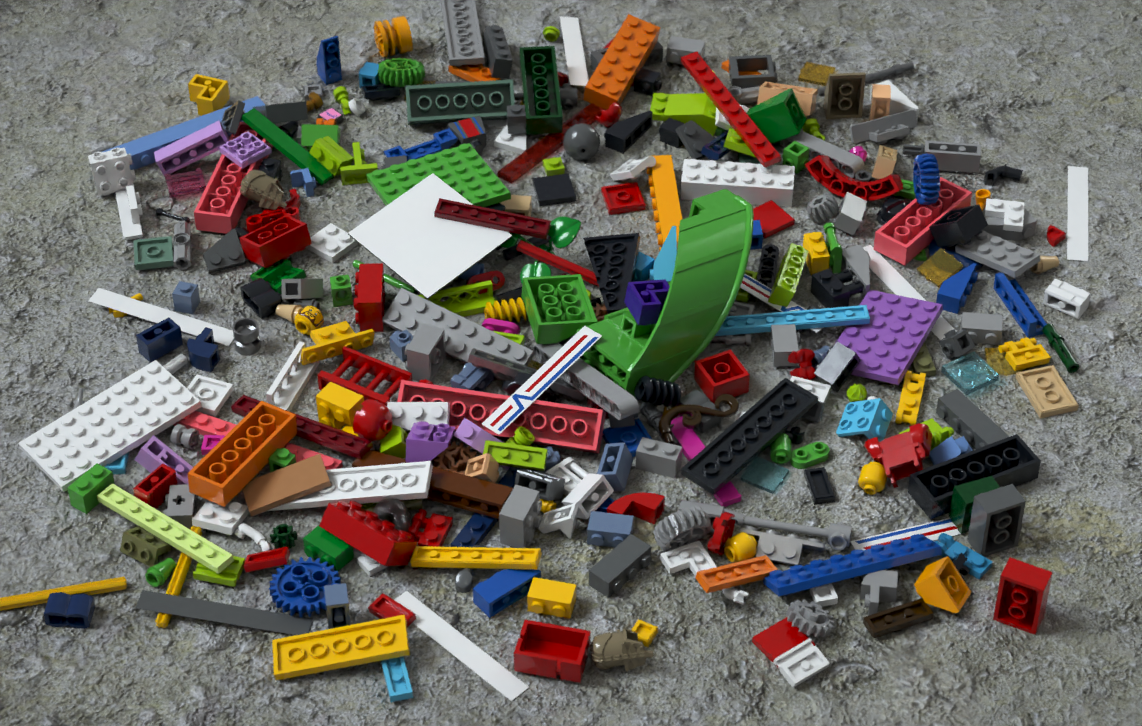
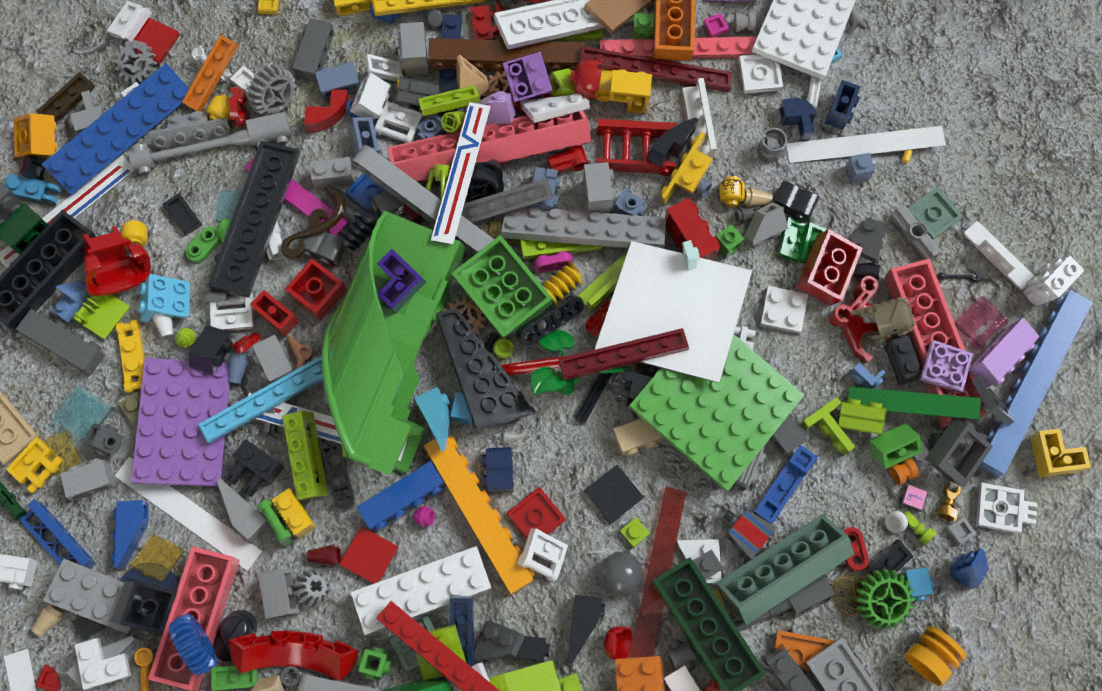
camera: 150 degrees right, 30 degrees up
none -> red brick [250,290,299,337]
none -> nougat animal [287,336,313,370]
none -> dark red cone [307,544,341,566]
none -> lime plant [426,164,450,202]
none -> dark blue brick [482,447,514,493]
none -> black slope [648,118,699,167]
none -> light aqua plate [683,240,700,270]
none -> red plate [843,527,869,571]
none -> white piece [976,483,1037,533]

